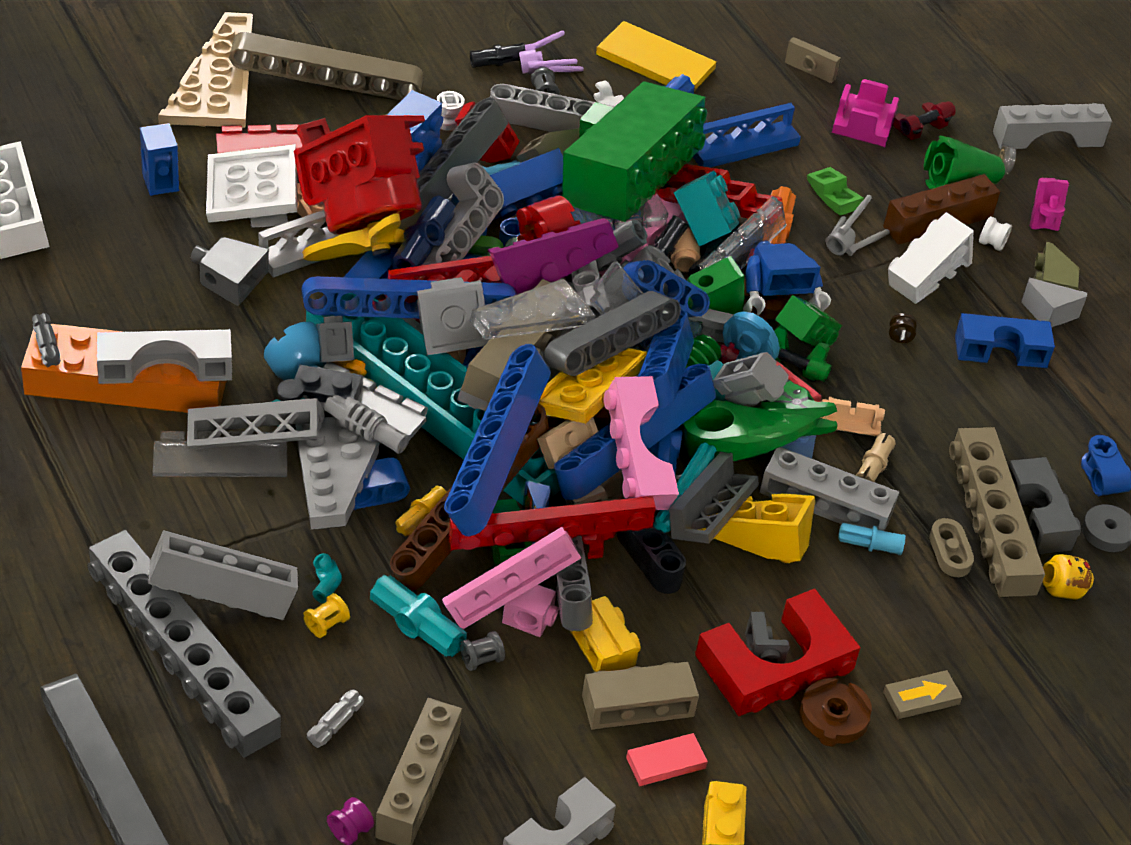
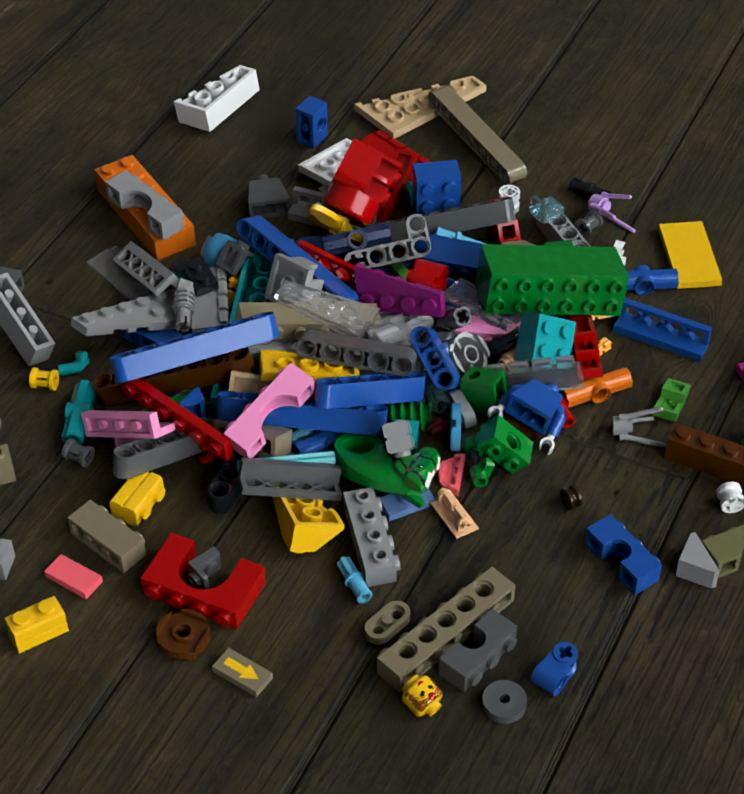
camera: 60 degrees right, 0 degrees up
dark grey axle [32,313,61,367] -> none
tan pin [856,433,896,482] -> none
white wedge [888,212,974,304] -> none
none -> clear light blue bracket [530,195,565,224]

